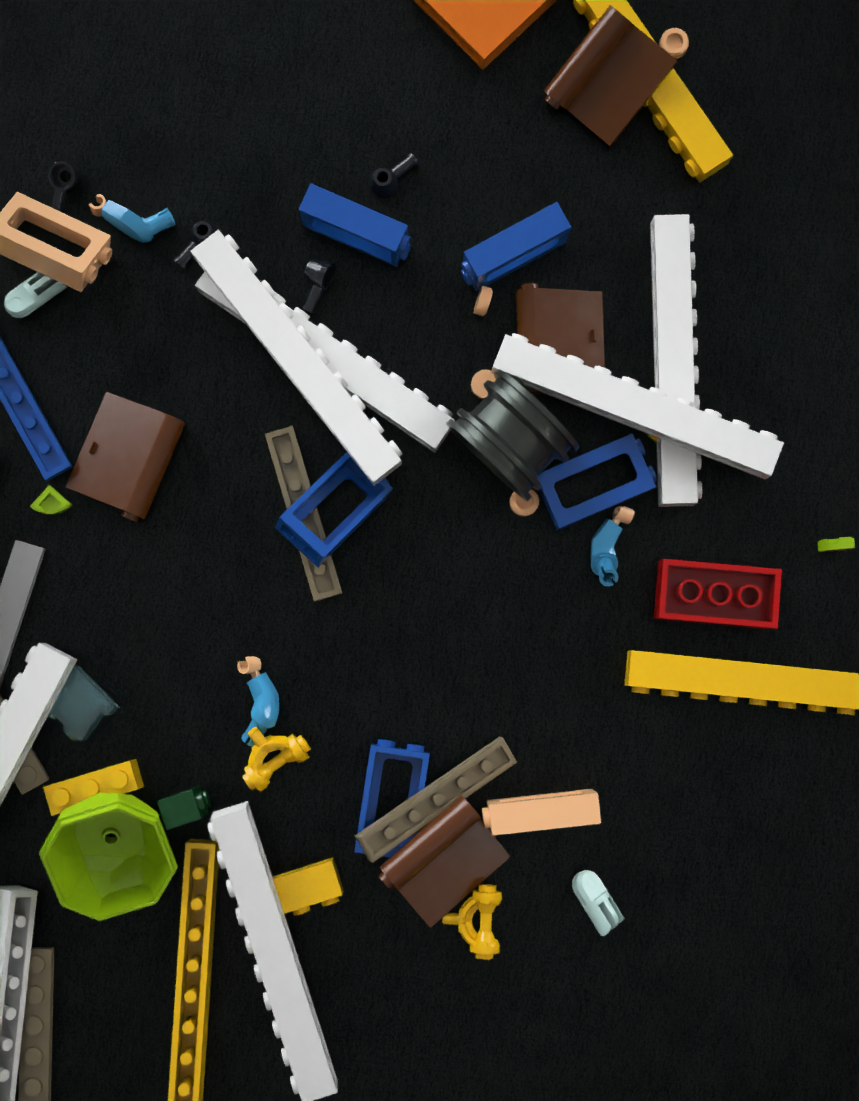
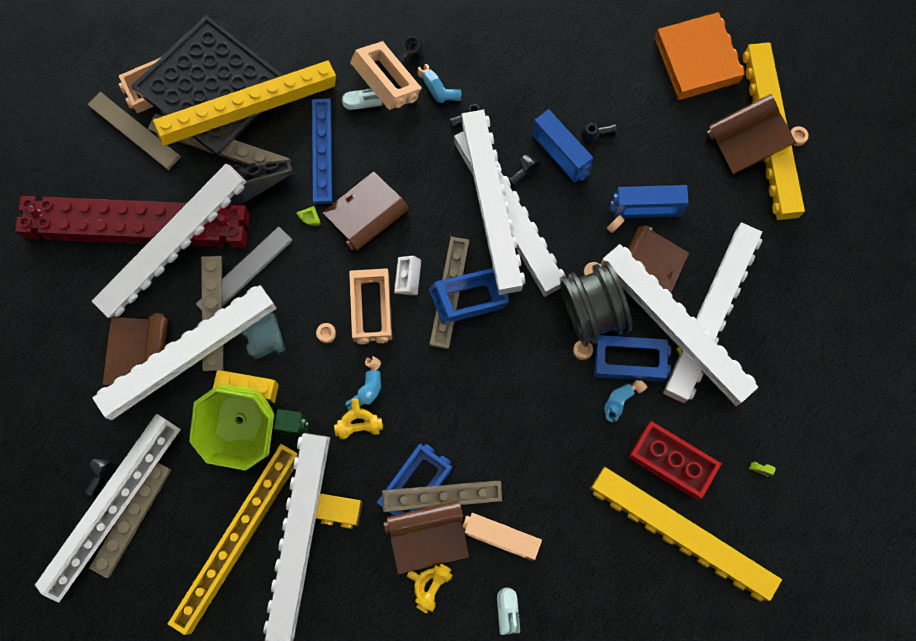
camera: 30 degrees right, 10 degrees down
none -> light nougat tile [316,323,336,343]
none -> light nougat piece [350,269,392,344]
none -> white slope [394,256,421,295]

